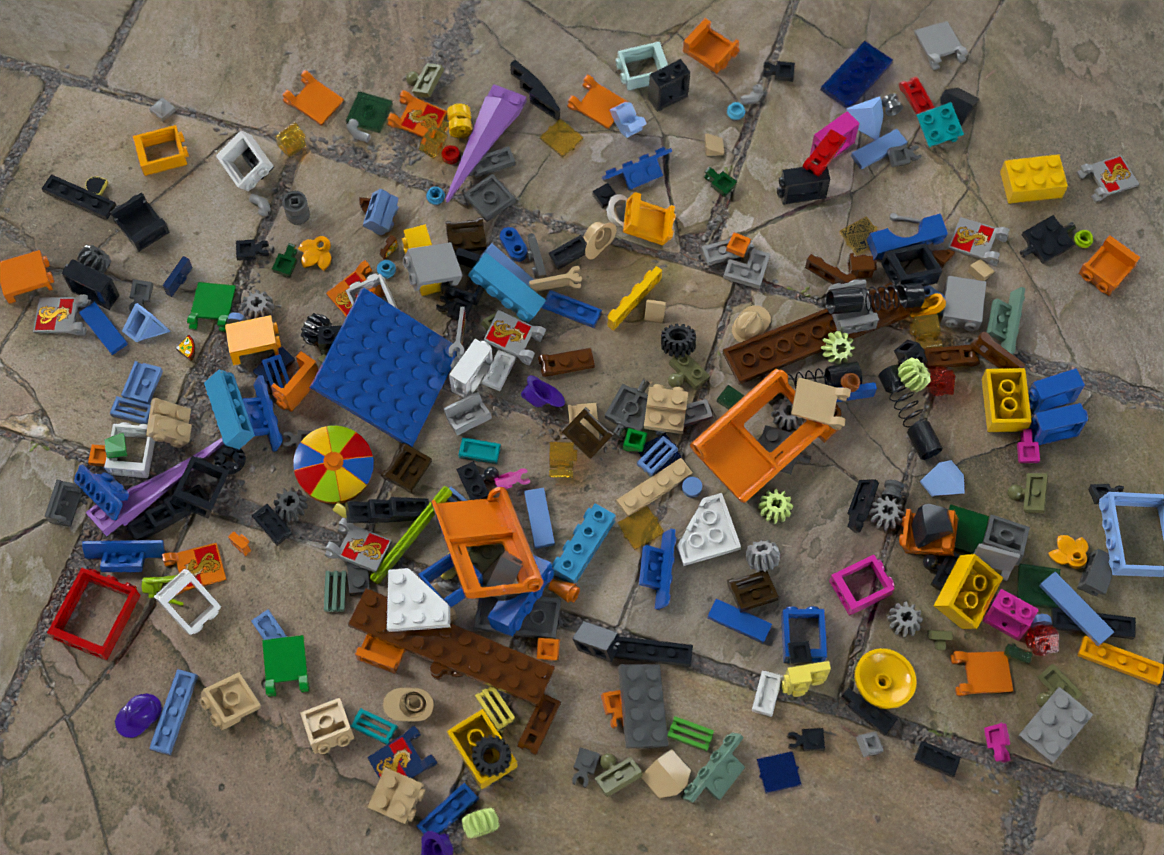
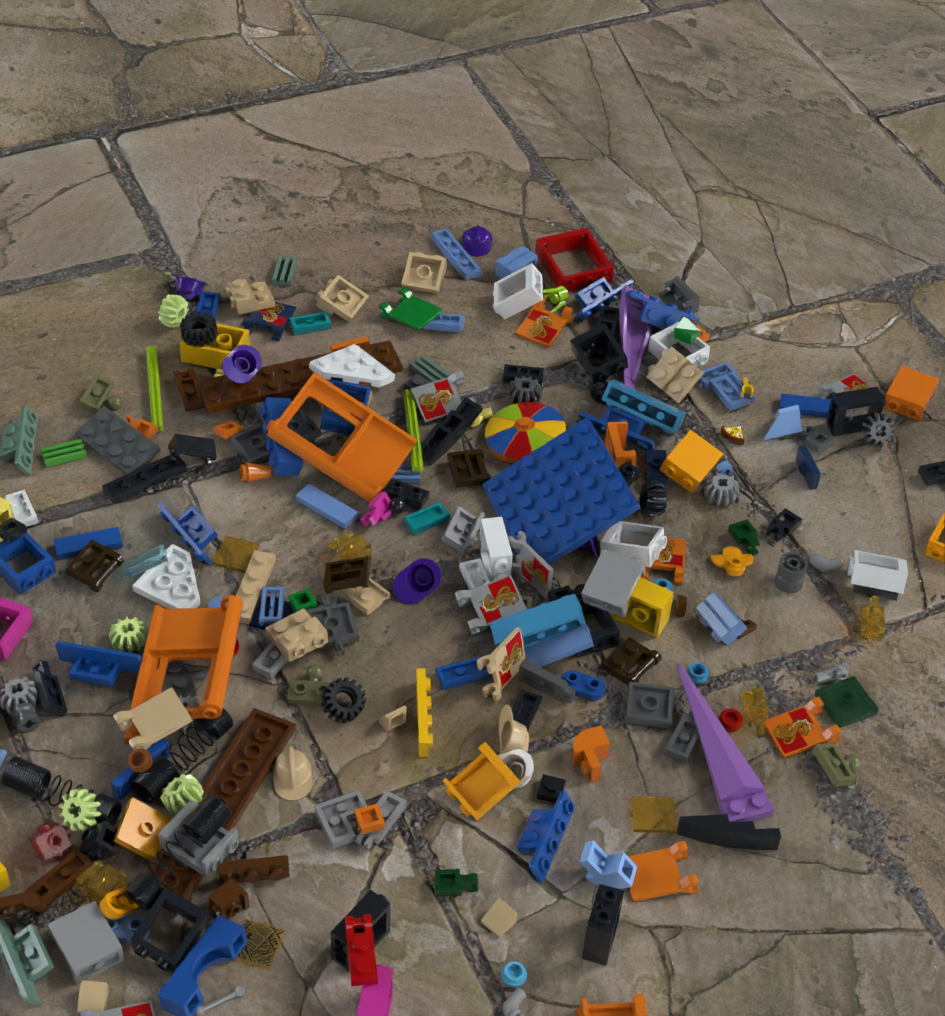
camera: 135 degrees right, 20 degrees down
black panel [110,193,170,252] -> none
green flag [187,282,236,332] -> none
orange plate [228,531,251,556] -> none
blue tile [262,354,290,392] -> none
orange flag [282,70,344,126] -> none
tan piece [383,688,434,721] -> none
yellow wheel [447,104,472,138] -> none
dark grey hinge [486,551,522,601] -> none
reddish brown plate [538,348,595,377] -> none
dark azure brick [552,503,616,584] -> none
dark grey plate [572,747,600,788] -> none
light aqua window [615,42,668,91] -> none
tan slope [640,749,691,799] -> none
clear green plate [716,385,744,410] -> none
light grey gear [745,540,781,572] -> none
reddish brown tile [932,249,956,268] -> none
none -> blue bracket [55,641,142,687]
none -> light orange plate [113,797,172,861]
none -> clear light blue tile [123,545,168,579]
none -> lime axle [146,345,163,432]
none -> dark purple piece [222,344,262,384]
none -> sand green tile [272,255,298,286]
none -> medium blue brick [495,246,538,279]
none -> orange brick [572,725,610,783]
none -> yellow hand [740,378,754,398]

